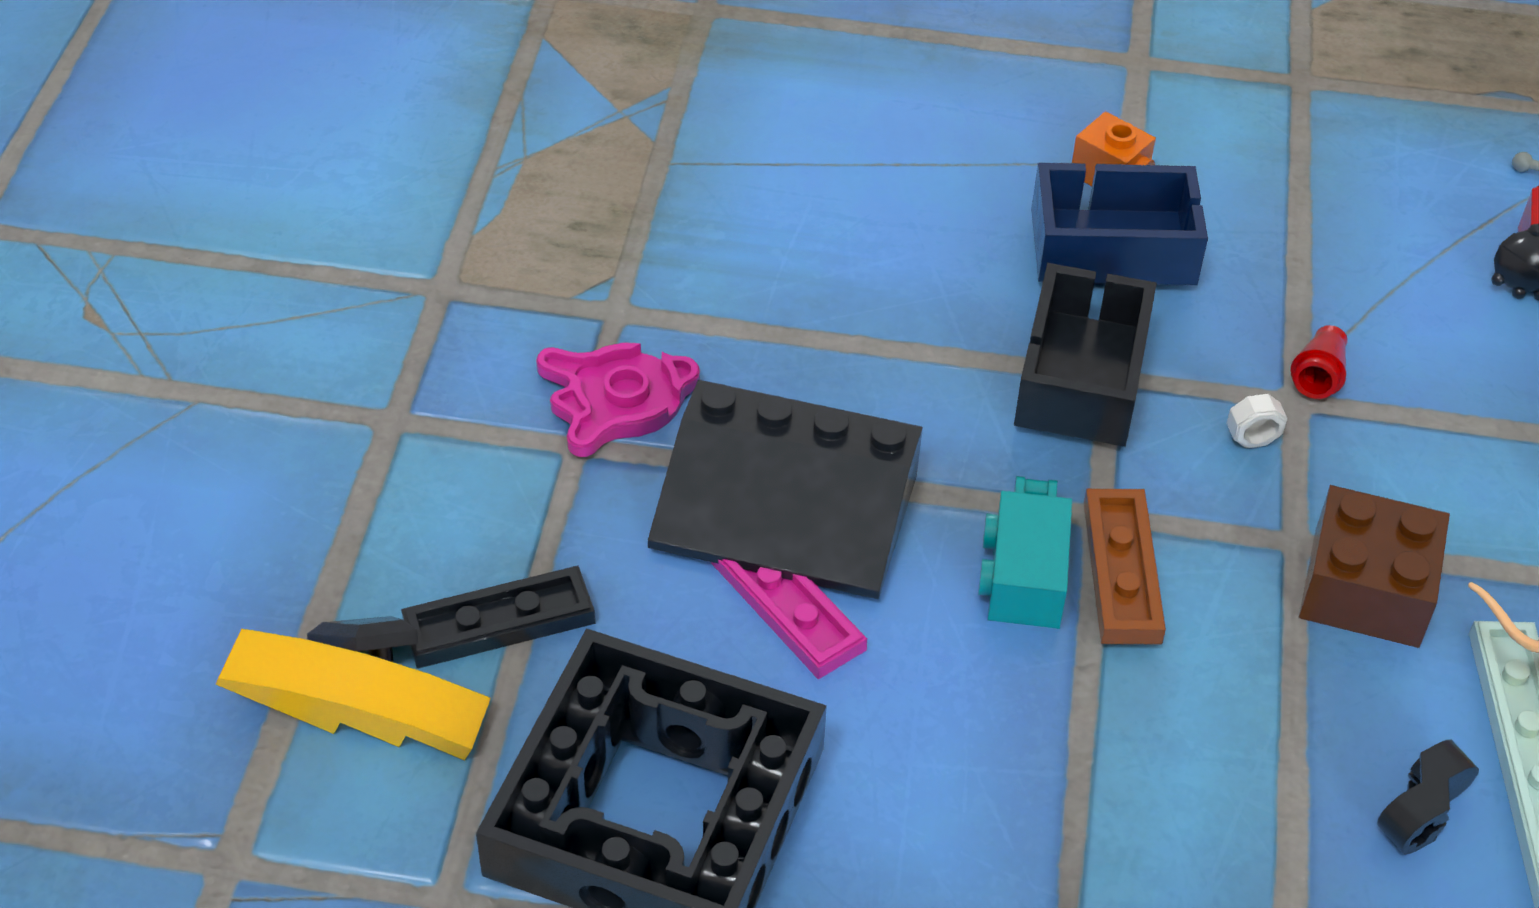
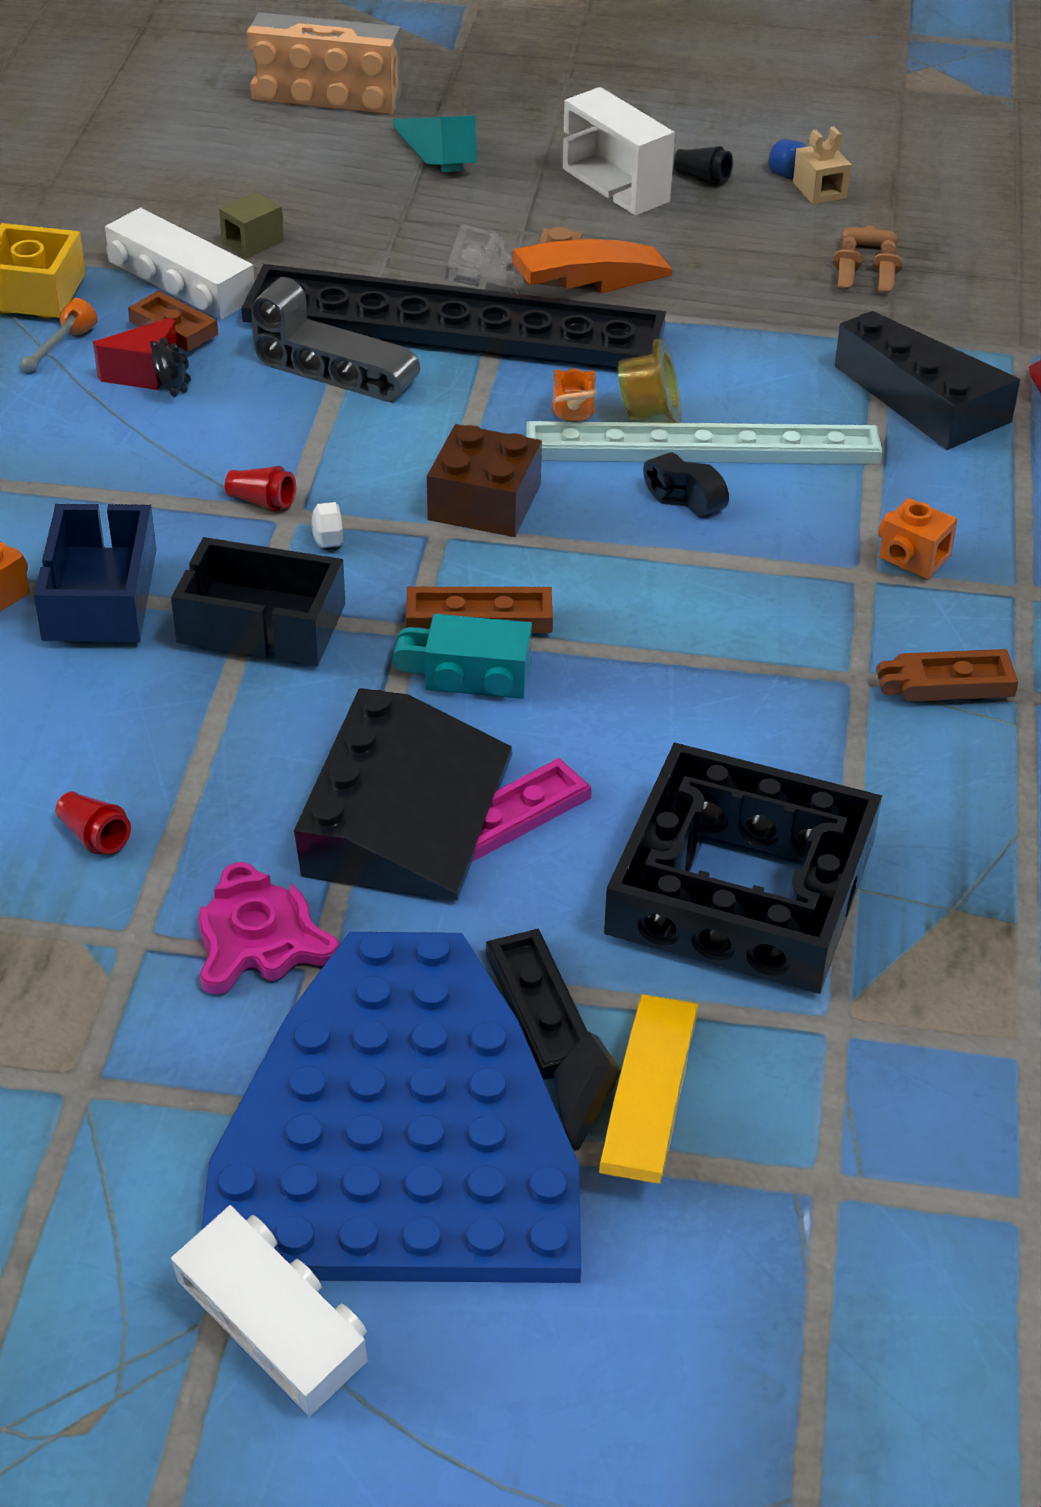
camera: 90 degrees left, 5 degrees down
none -> red cone [55,791,131,854]
none -> white brick [171,1205,368,1417]
none -> blue wing [201,932,581,1283]

